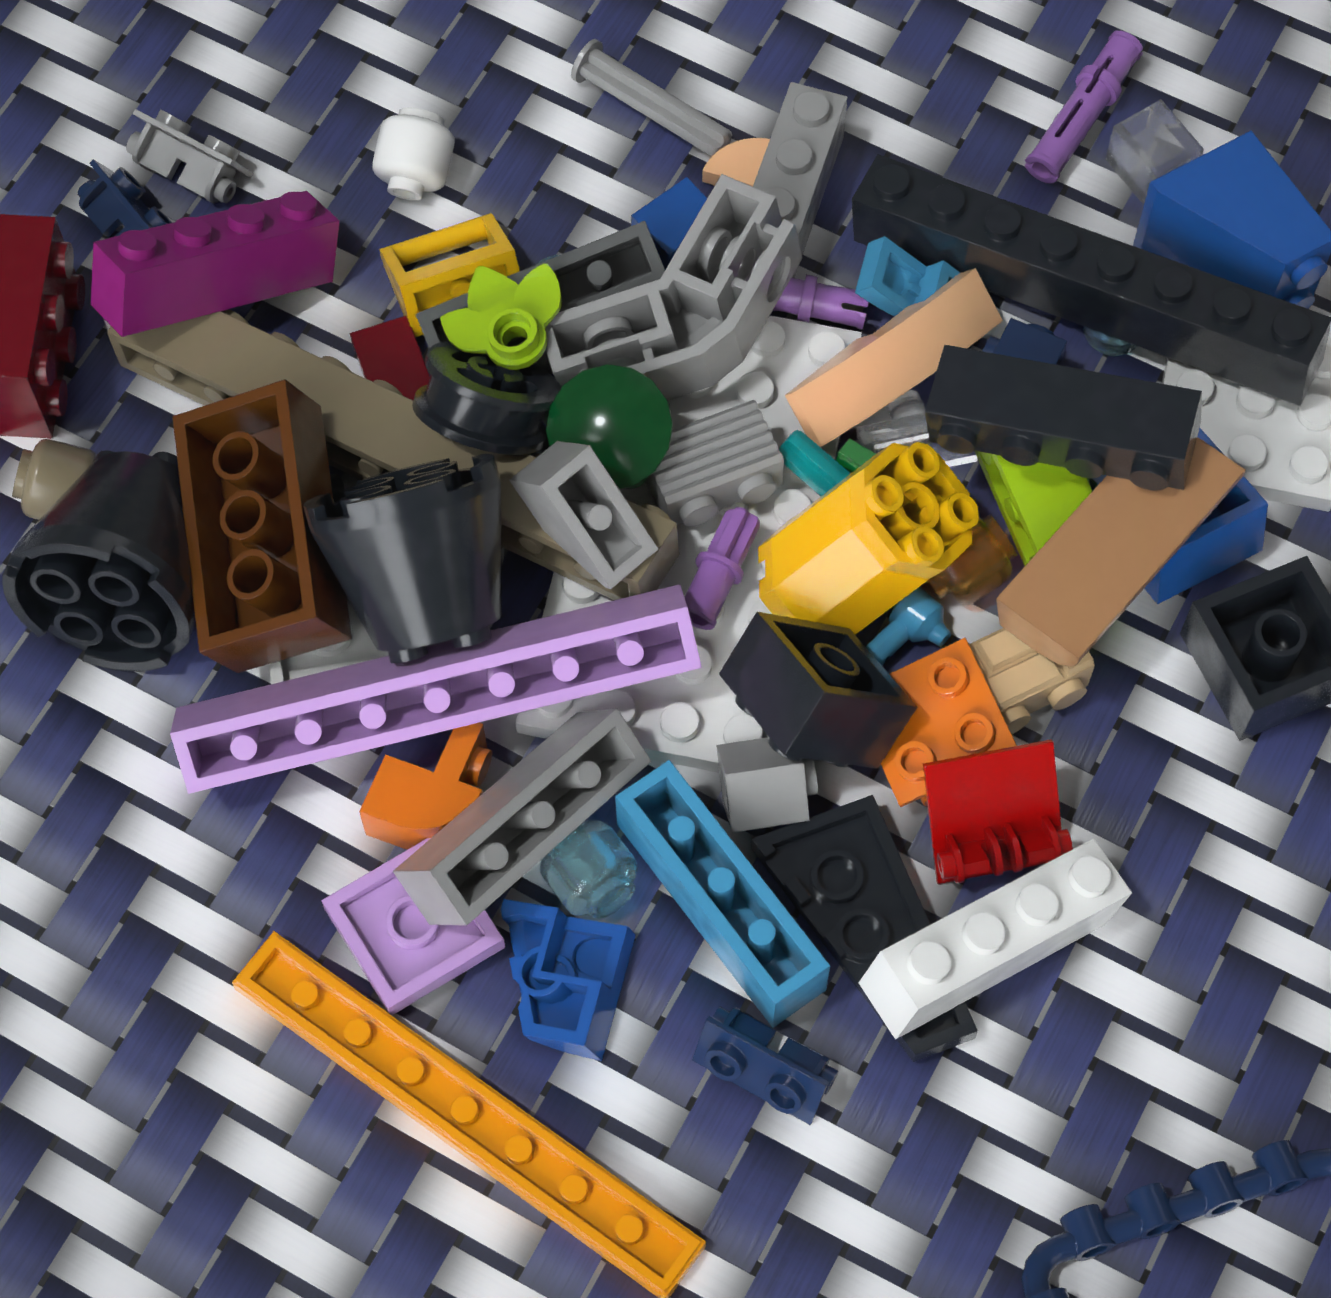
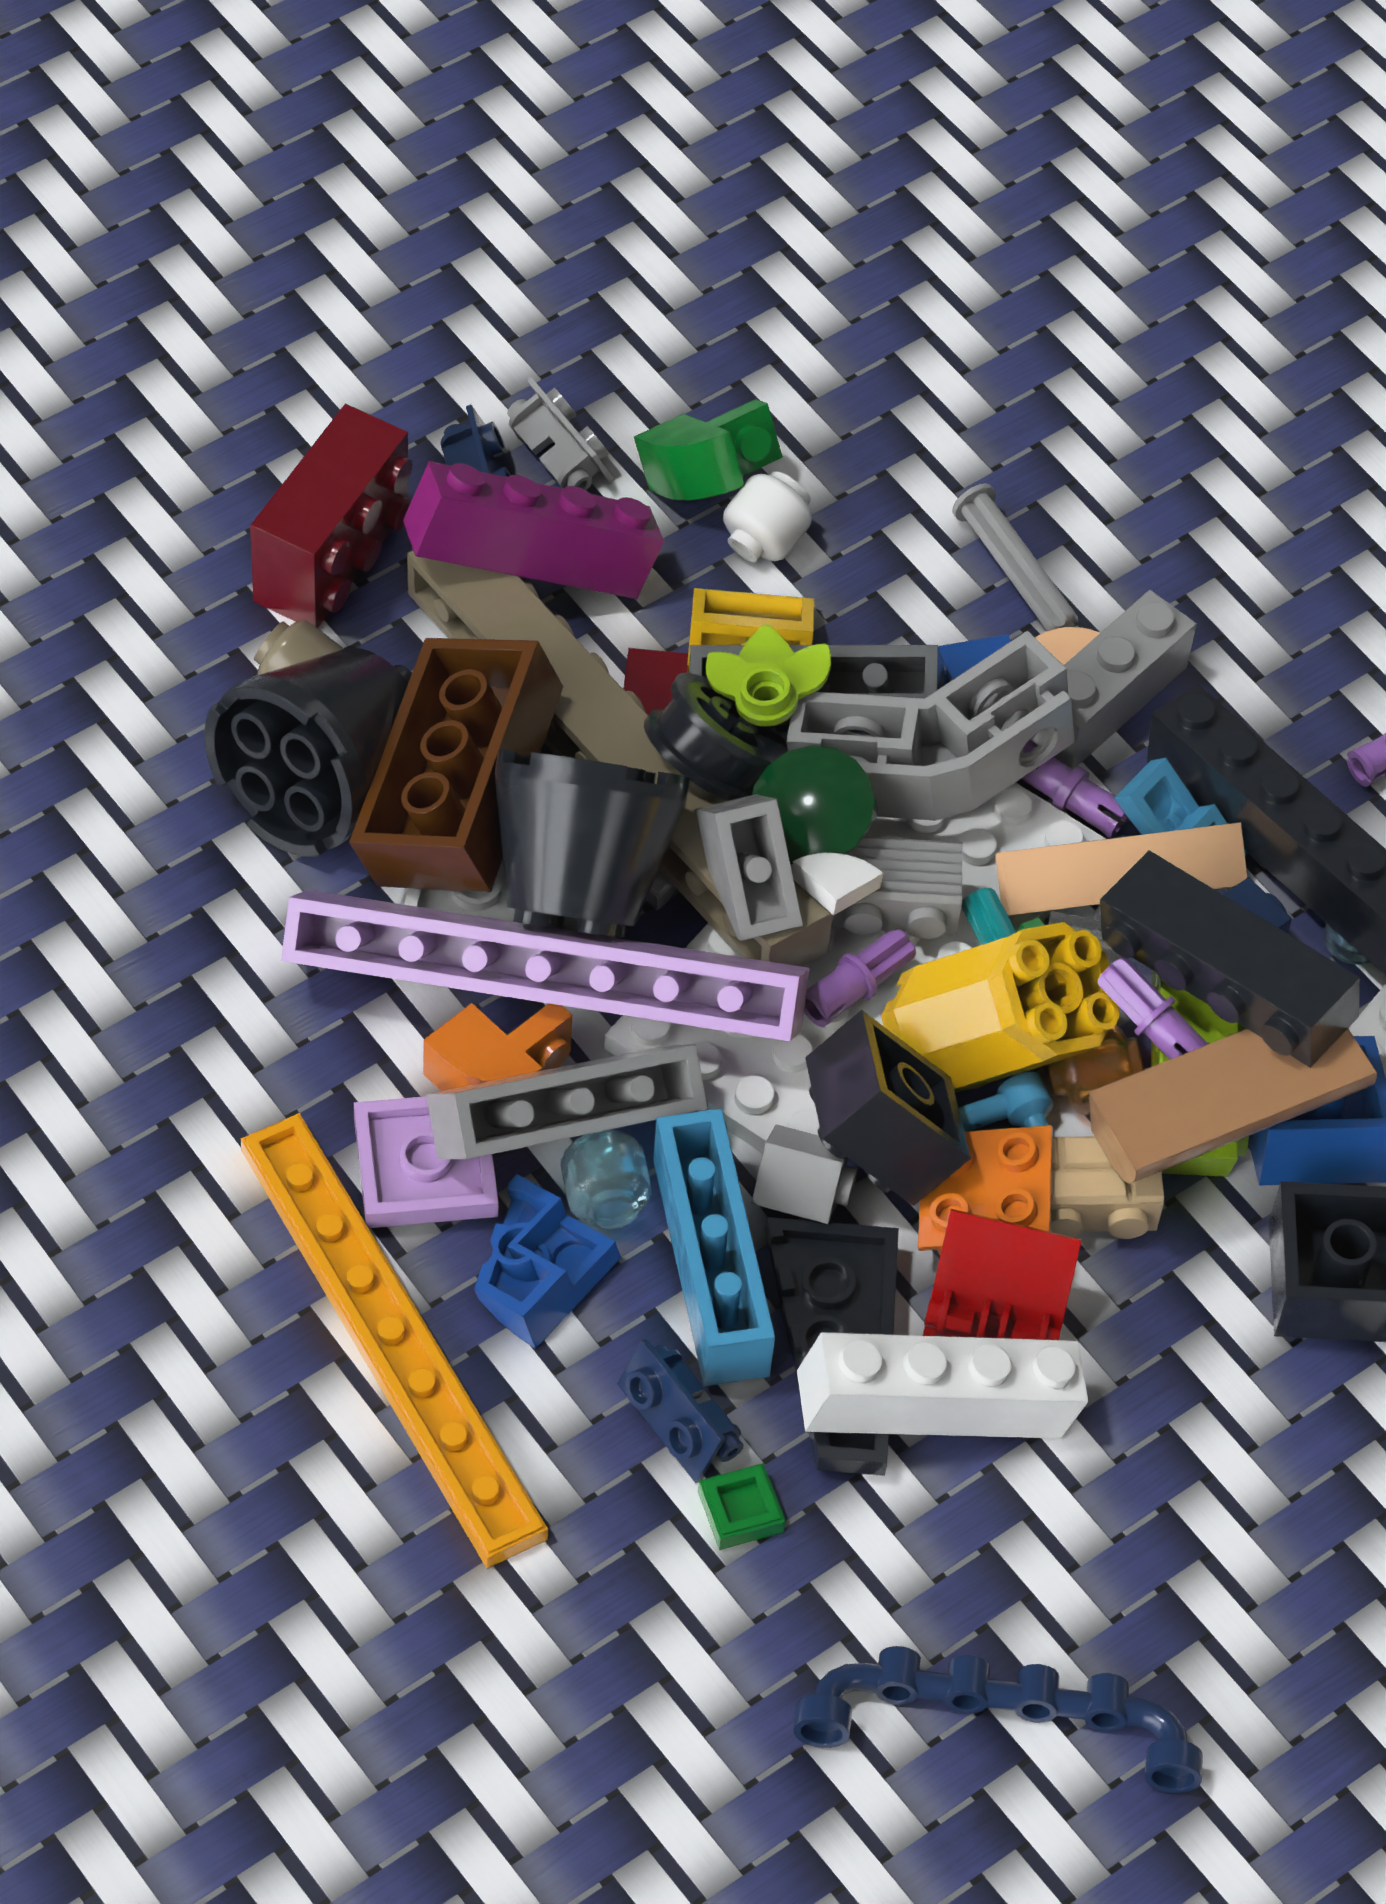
camera: 20 degrees right, 10 degrees down
none -> green brick [634,399,783,500]
none -> green tile [698,1463,786,1550]
none -> white tile [792,853,883,915]
none -> medium lavender axle [1097,957,1210,1060]

